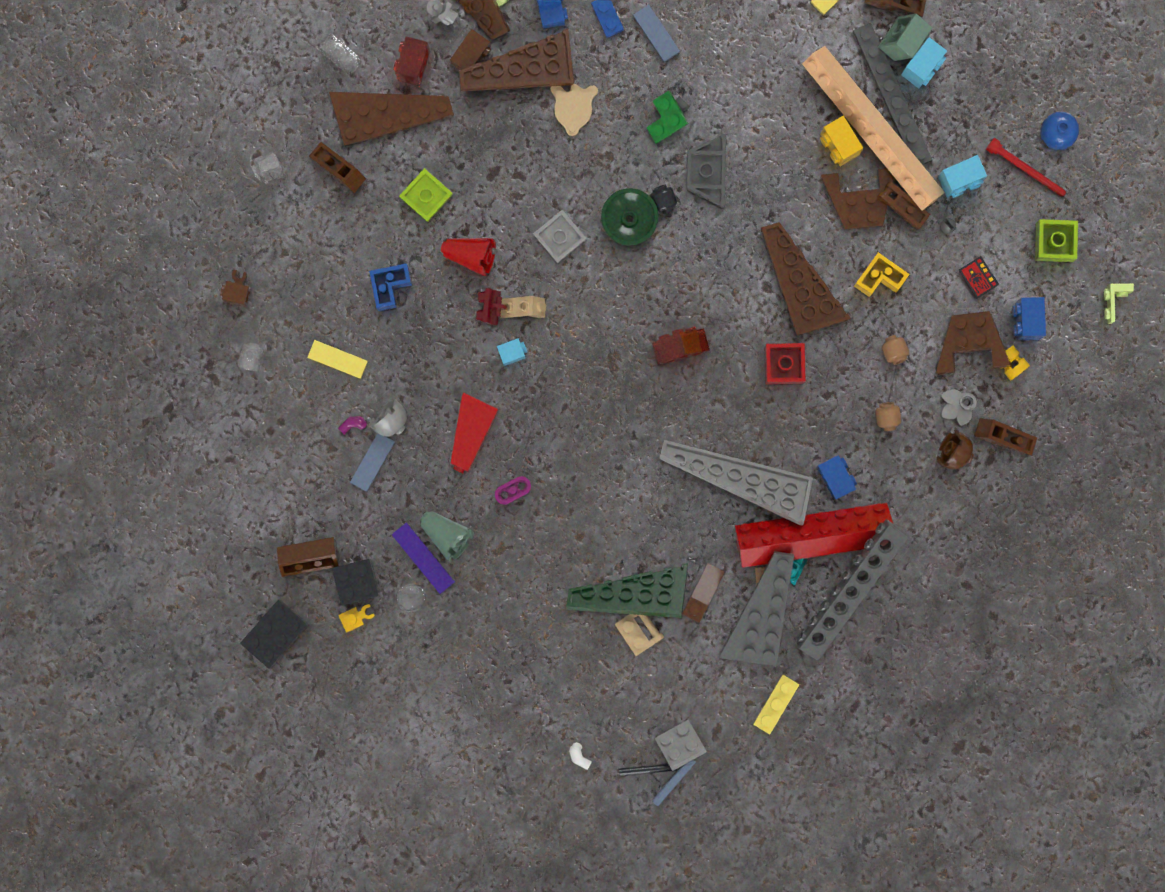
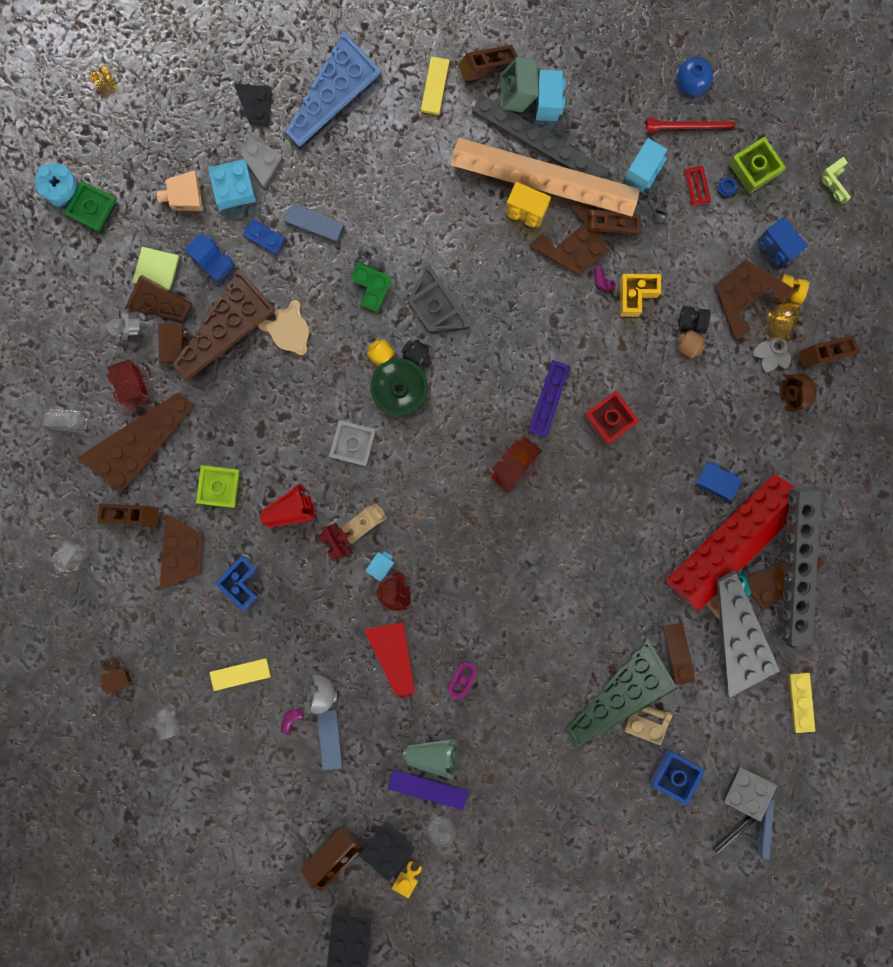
camera: 40 degrees left, 0 degrees up
white arm [569,742,592,770] -> none
light grey wing [659,440,813,526] -> none
reddish brown wing [761,222,851,336] -> none
medium nougat head [875,402,901,431] -> none
piece [959,256,999,298] -> none
none -> reddish brown wing [160,514,204,589]
none -> yellow head [367,339,395,367]
none -> clear red cylinder [376,572,411,611]
none -> dark purple tile [528,360,570,438]
none -> magenta arm [593,267,616,292]
none -> blue brick [649,749,706,806]
none -> black wheel [678,305,710,334]
none -> red tile [683,165,711,207]
none -> blue plate [718,177,737,196]
none -> reddish brown wing [747,556,825,611]
none -> clear yellow cylinder [767,302,801,342]

